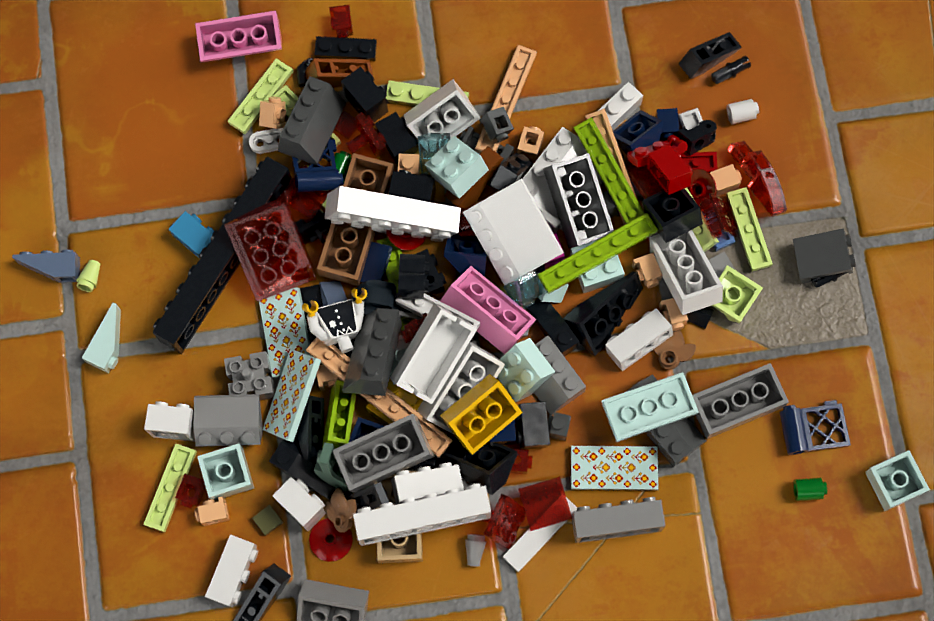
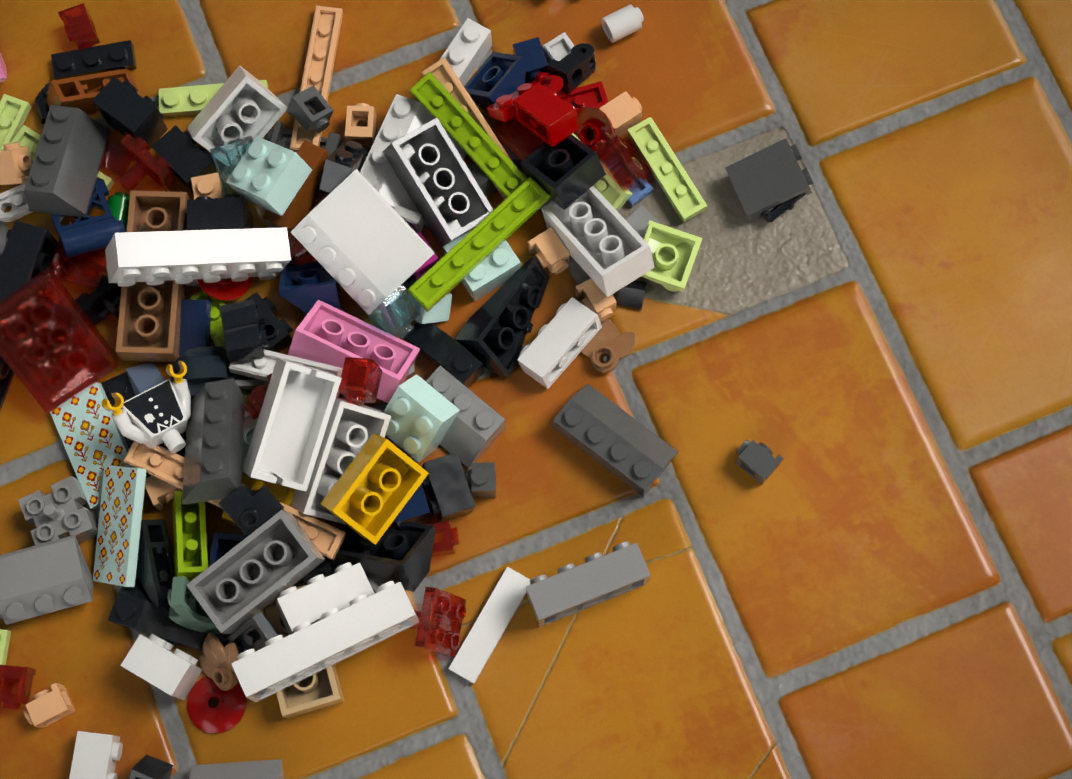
camera: 15 degrees left, 0 degrees up
light aqua brick [197,443,254,500] -> none
olive tile [252,505,283,536] -> none
light grey cone [465,534,487,566] -> none
clear red hinge [518,477,572,531] -> none
light aqua tile [571,446,658,491] -> none
light aqua tile [601,372,699,442] -> none
light grey brick [692,363,789,439] -> none
clear red slope [727,141,787,216] -> none
dark blue piece [779,400,851,455] -> none
green brick [793,477,827,501] -> none
light aqua brick [865,450,930,511] -> none
none -> black brick [219,483,284,537]
none -> clear red brick [338,357,383,405]
none -> dark grey brick [735,439,783,485]

